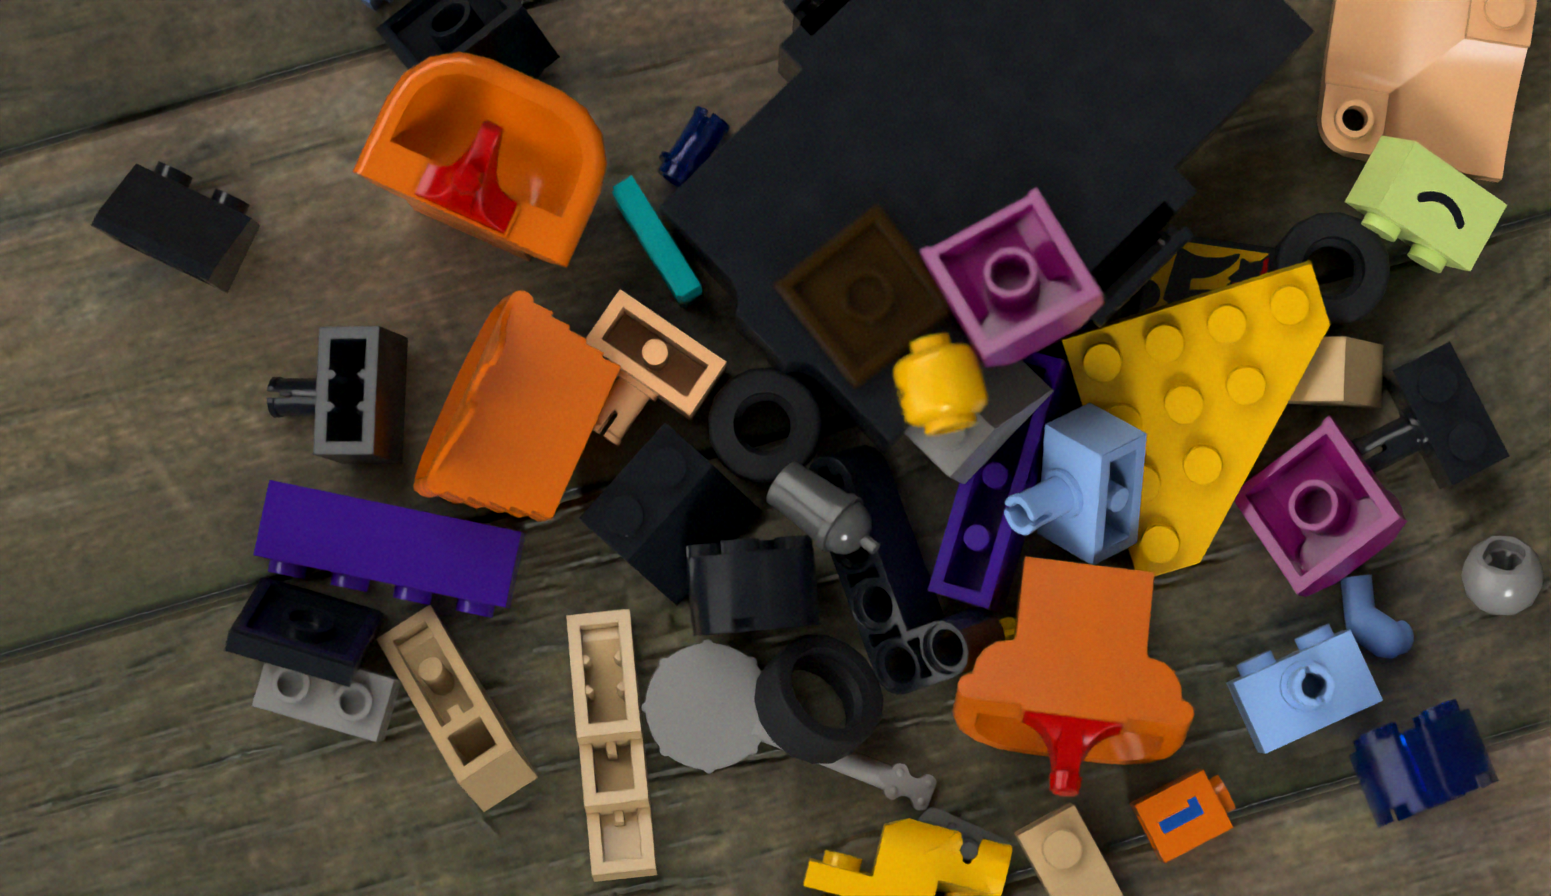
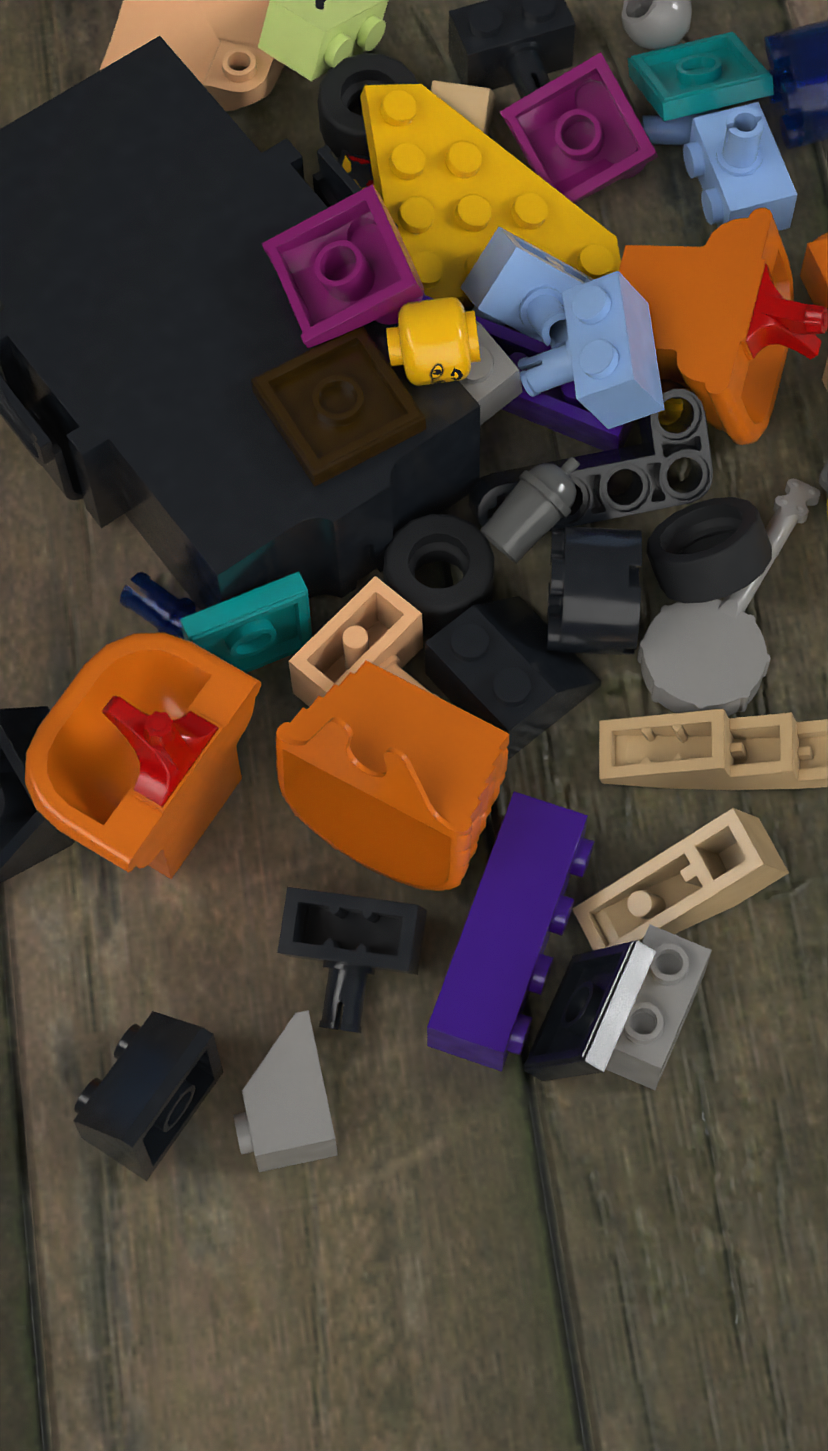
camera: 85 degrees left, 20 degrees down
none -> light grey slope [233,1010,338,1172]
none -> light blue brick [518,271,665,429]
none -> teal tile [627,32,774,121]

